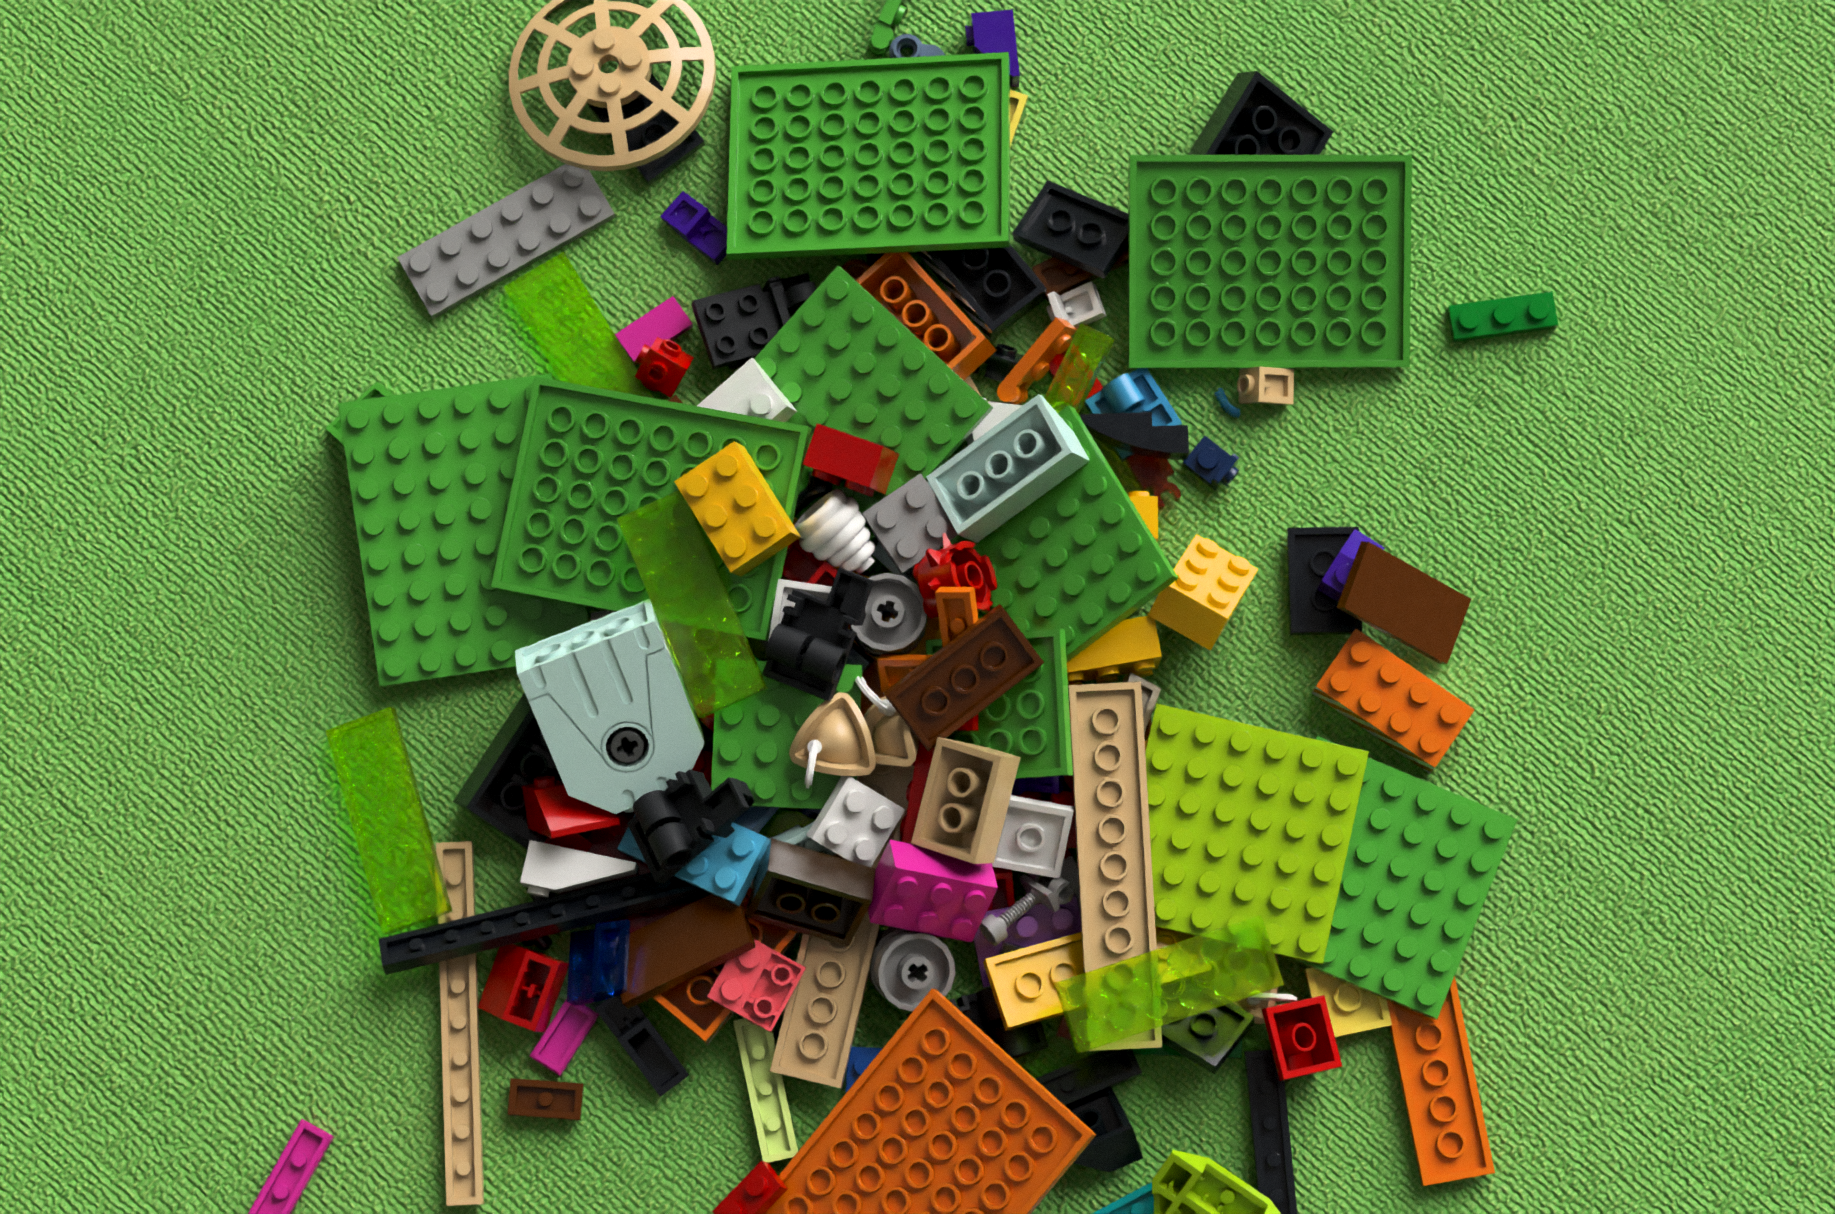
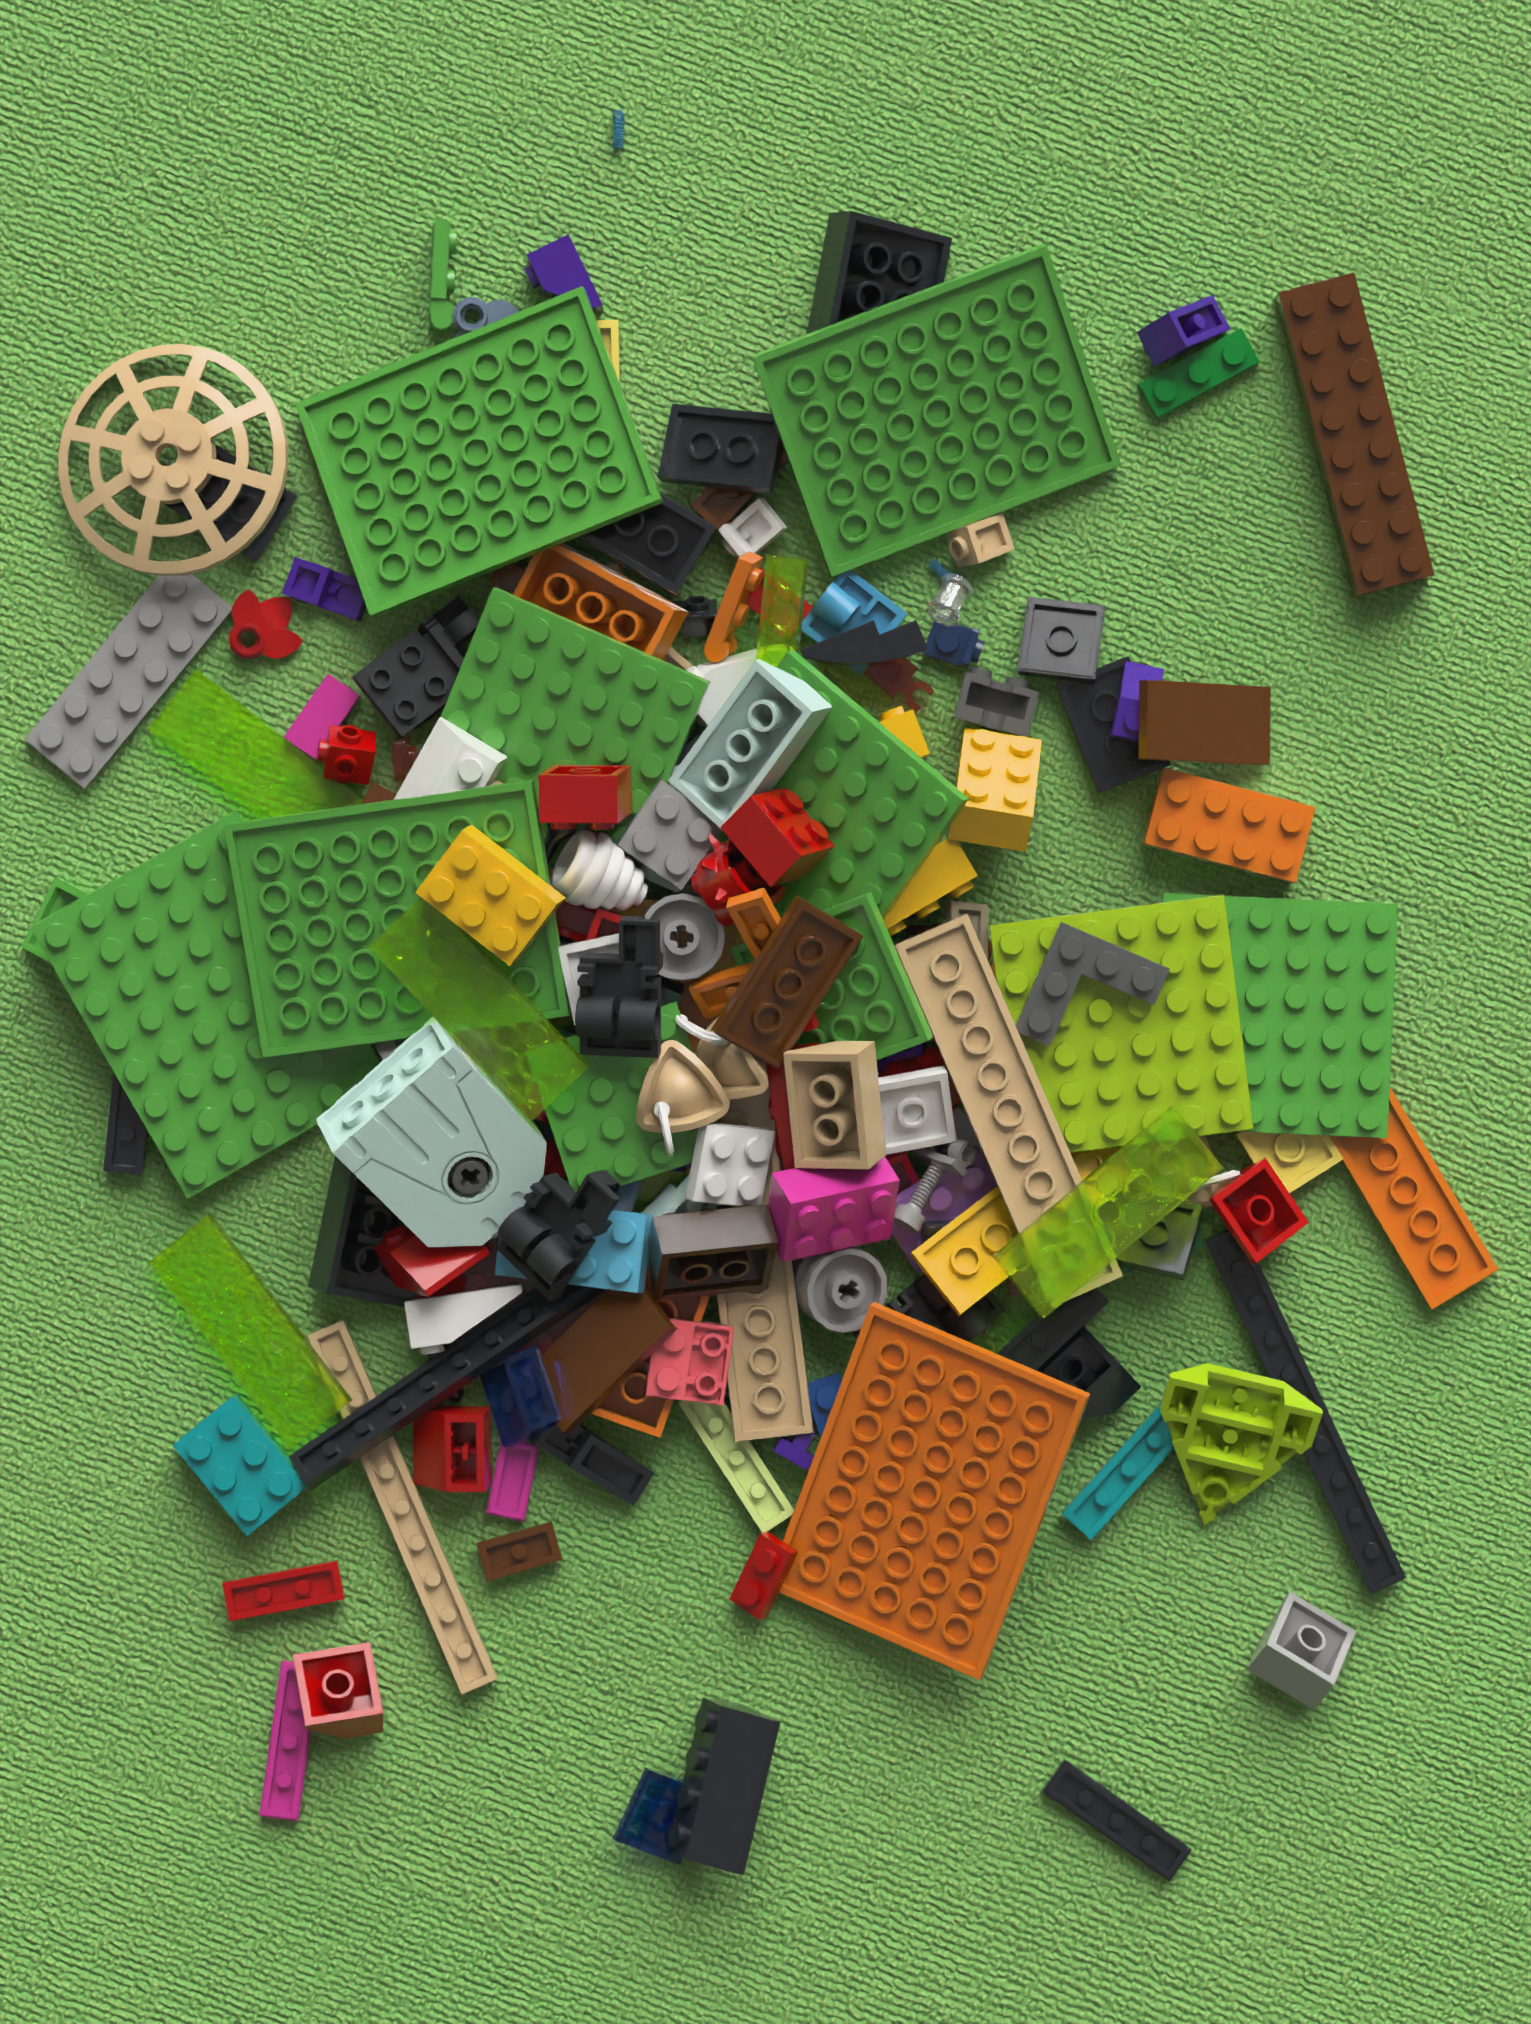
camera: 15 degrees left, 10 degrees up
none -> black plate [103,1072,148,1175]
none -> teal piece [173,1393,307,1536]
none -> red plate [222,1560,346,1621]
none -> red plate [229,589,302,659]
none -> red slope [293,1642,383,1739]
none -> clear red plate [391,736,419,781]
none -> red brick [720,787,835,887]
none -> dark purple tile [773,1431,815,1471]
none -> clear bush [926,574,973,626]
none -> dark grey cylinder [954,667,1039,737]
none -> dark grey plate [1015,921,1170,1046]
none -> tile [1017,597,1106,683]
none -> dark purple slope [1137,295,1230,367]
none -> reddish brown brick [1274,272,1435,599]

